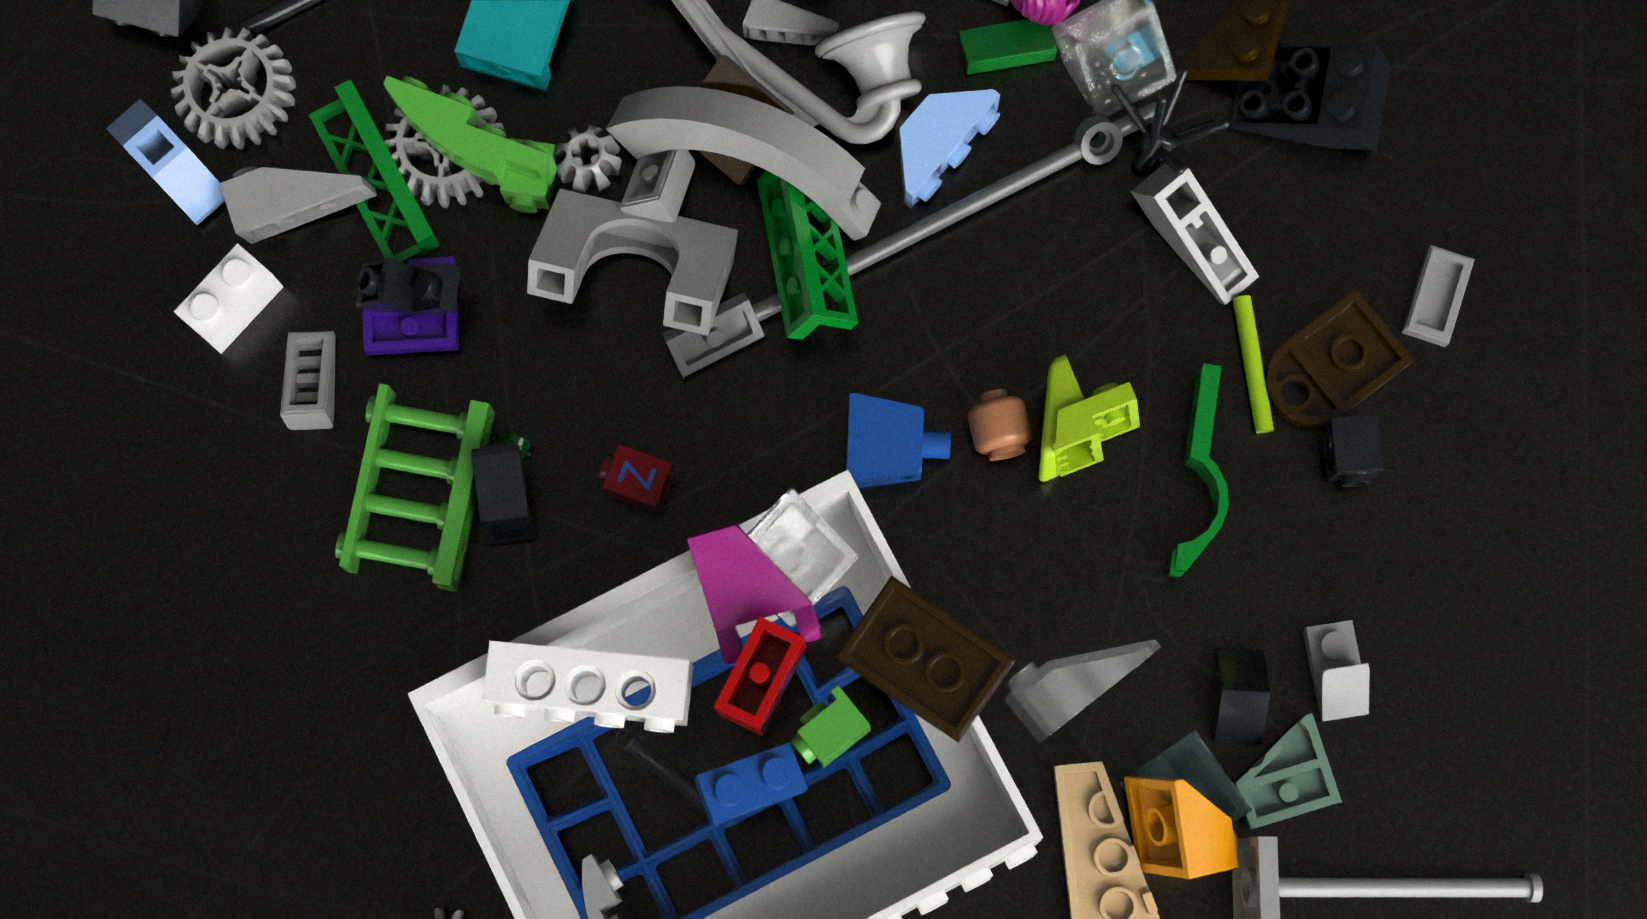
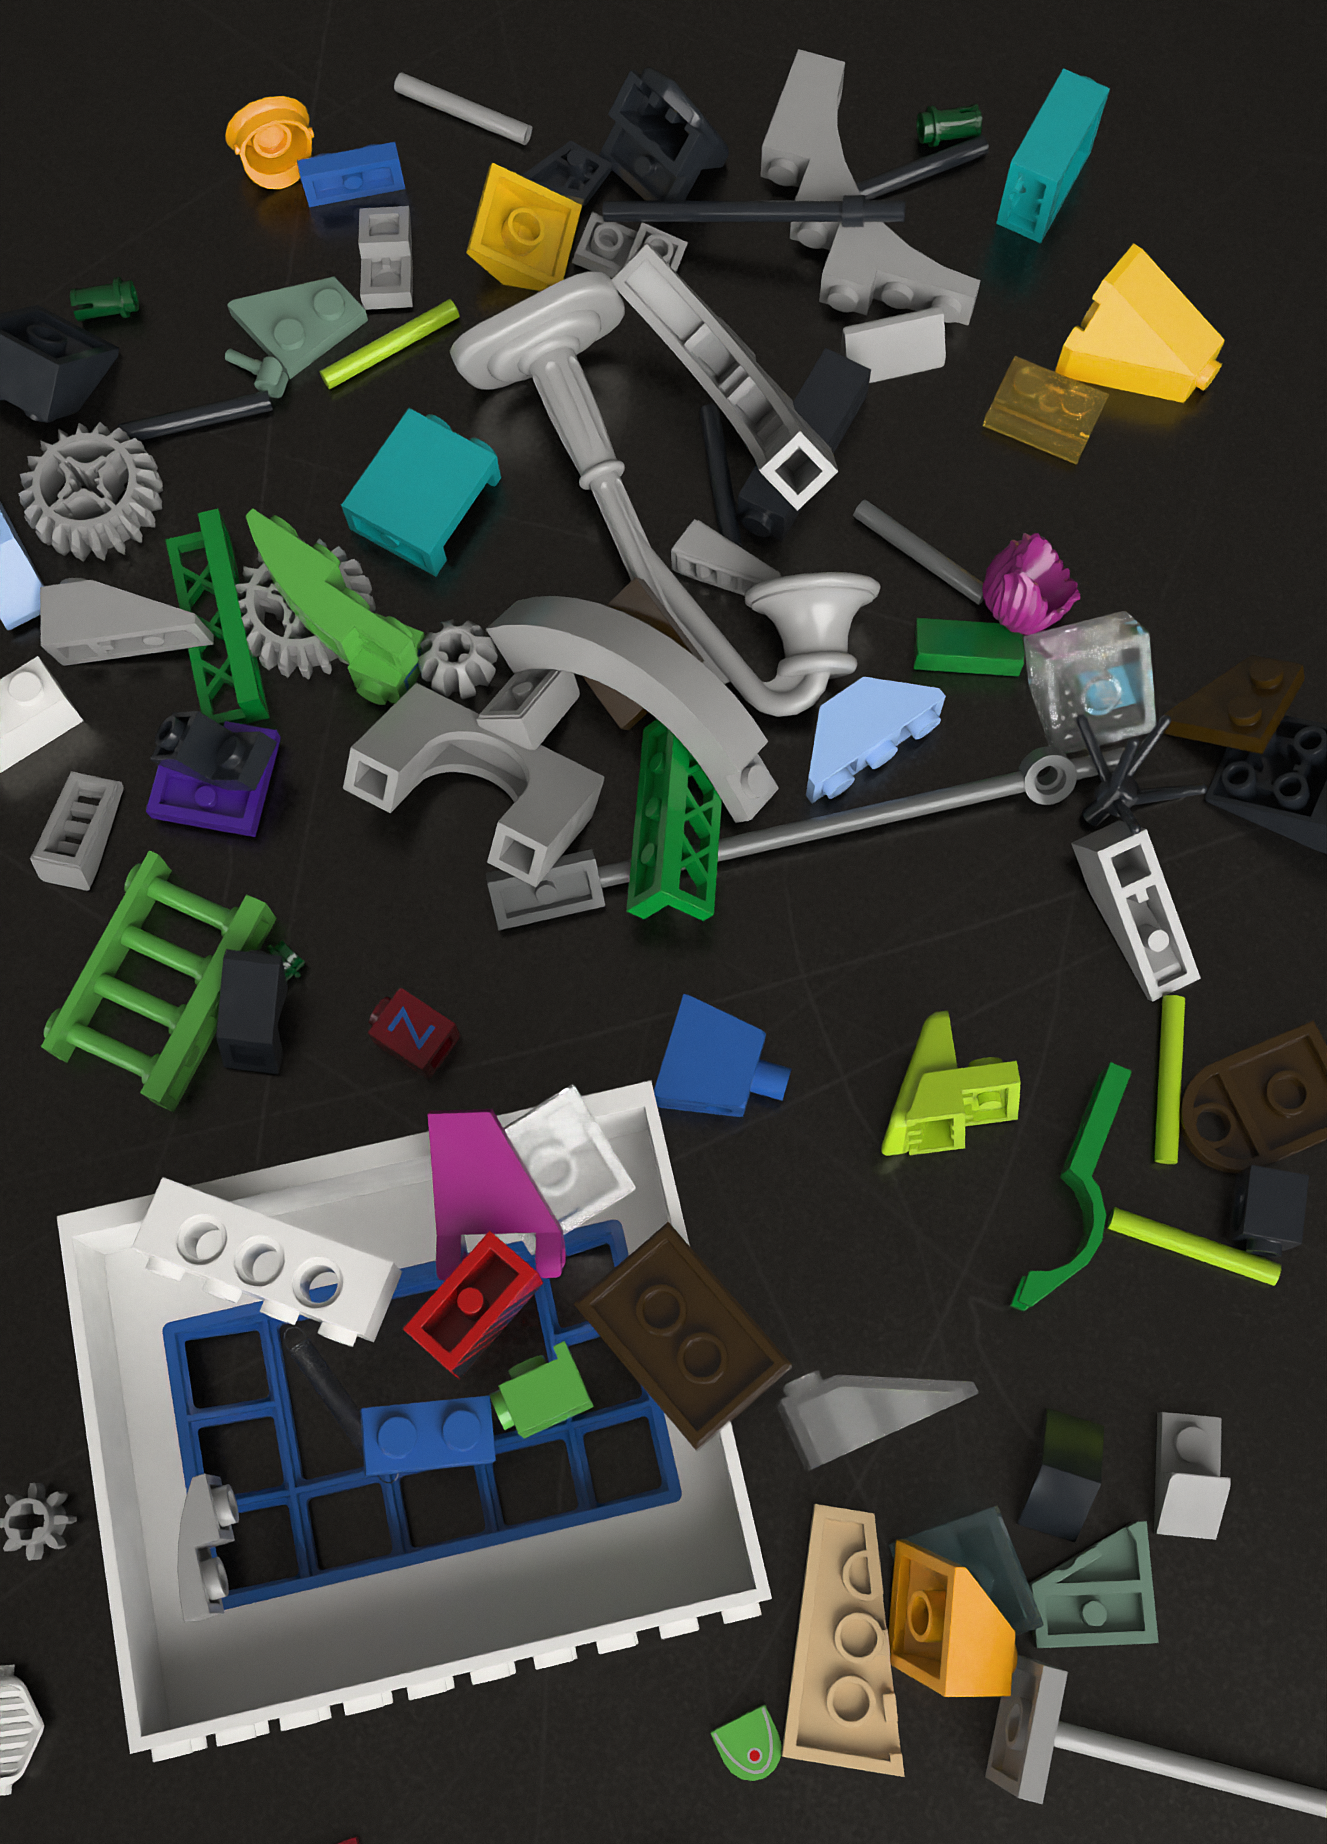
camera: 15 degrees right, 5 degrees down
nougat head [967,389,1033,461] -> none
none -> lime bar [1107,1207,1281,1286]

